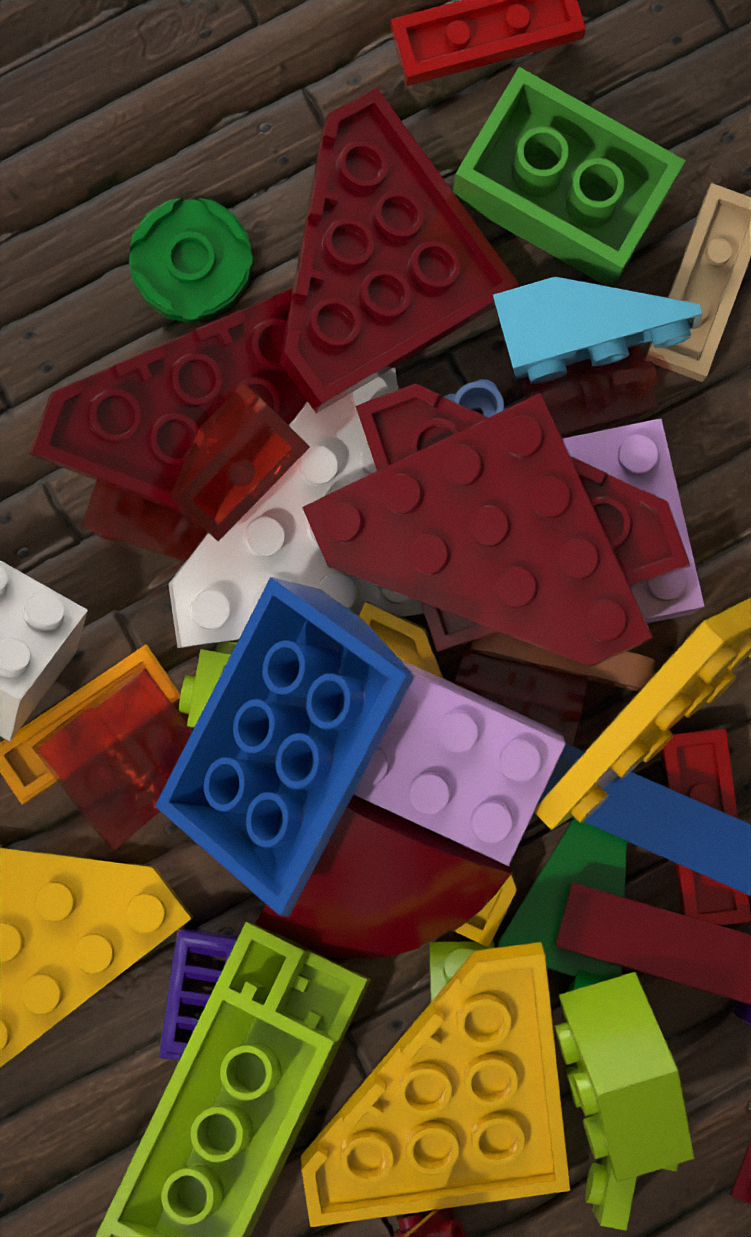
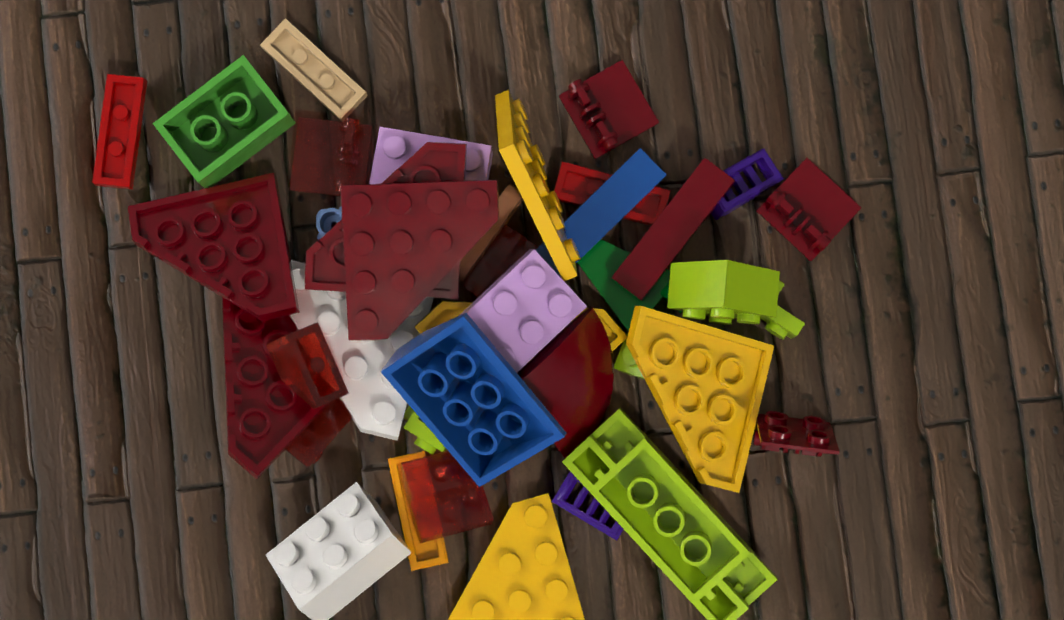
camera: 60 degrees left, 0 degrees up
green tile [129,198,253,323] -> none
medium azure slope [493,277,702,384] -> none

